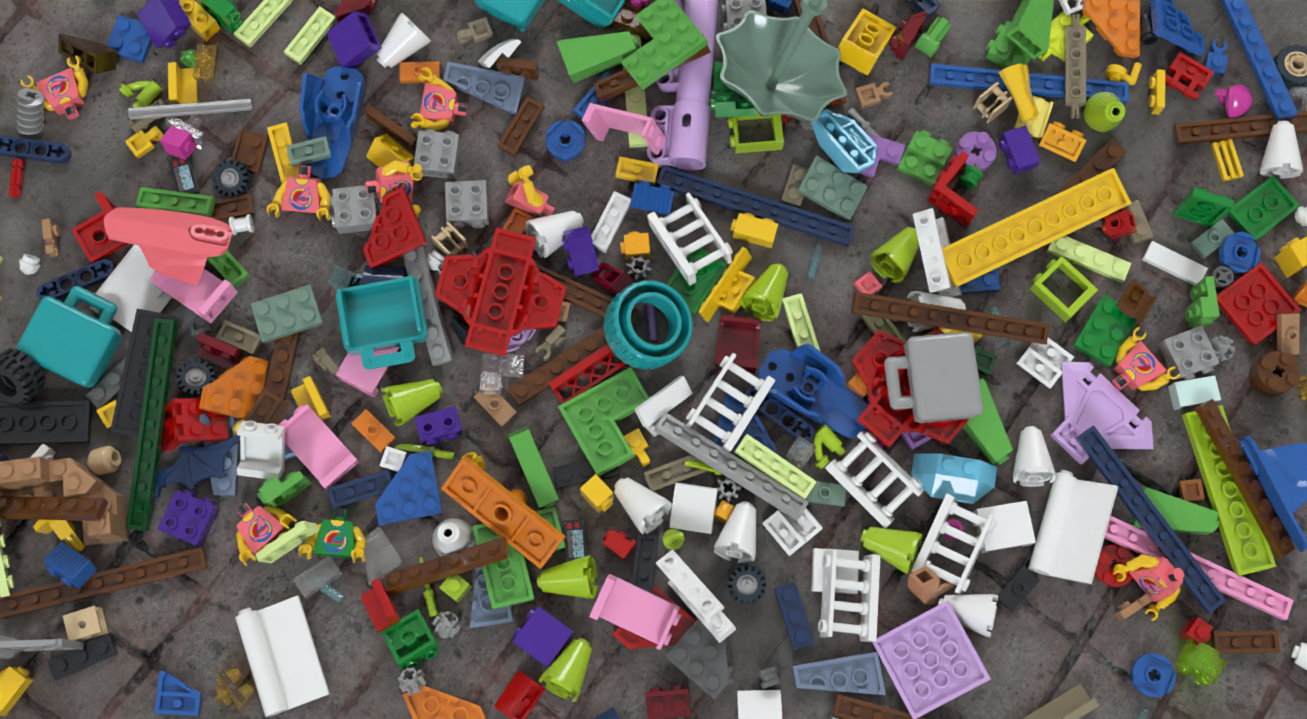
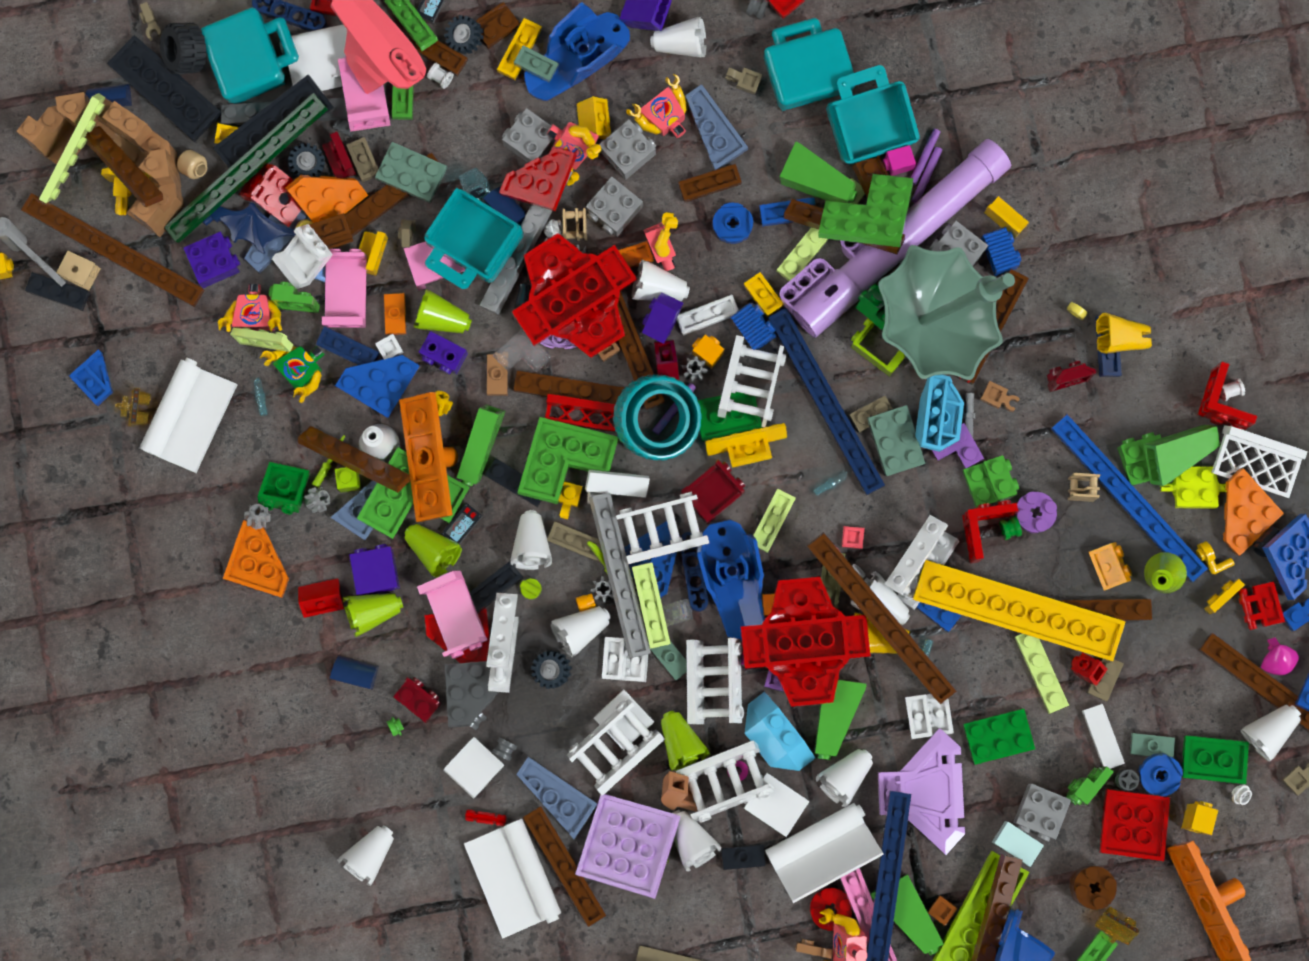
camera: 50 degrees right, 5 degrees up
white plate [30,444,56,461] -> none
blue brick [43,541,97,589] -> none
torso [266,166,331,221] -> none
clear tile [292,556,342,599] -> none
red panel [361,578,401,632] -> none
reddish brown plate [365,105,417,152] -> none
clear slope [365,527,403,587] -> none
lime piece [395,444,455,460] -> none
orange plate [400,62,440,84] -> none
white slope [478,39,521,68] -> none
reddish brown plate [496,56,539,80] -> none
dark tan plate [535,325,566,361] -> none
yellow brick [580,474,614,513] -> none
bright pink panel [582,103,666,155] -> none
red brick [602,529,636,561] -> none
white slope [670,483,718,534] -> none
yellow brick [730,213,778,249] -> none
lime cone [740,264,788,322] -> none
dark blue plate [774,582,814,651] -> none
lime plant [813,424,845,469] -> none
yellow slope [837,9,897,76] -> none
lime cone [870,227,919,283] -> none
light grey piece [884,332,983,423] -> none
bright green piece [915,17,951,58] -> none
dark green bracket [974,344,998,376] -> none
yellow piece [999,64,1039,121] -> none
dark purple brick [999,125,1041,175] -> none
light yellow plate [1014,95,1054,140] -> none
lime window [1030,256,1098,323] -> none
dark tan plate [1065,14,1086,119] -> none
torso [1112,327,1181,391] -> none
reddish brown plate [1116,279,1157,324] -> none
green plate [1173,188,1235,227] -> none
yellow tile [1210,139,1244,182] -> none
light grey gear [1210,335,1235,362] -> none
medium nougat plate [1277,313,1300,355] -> none

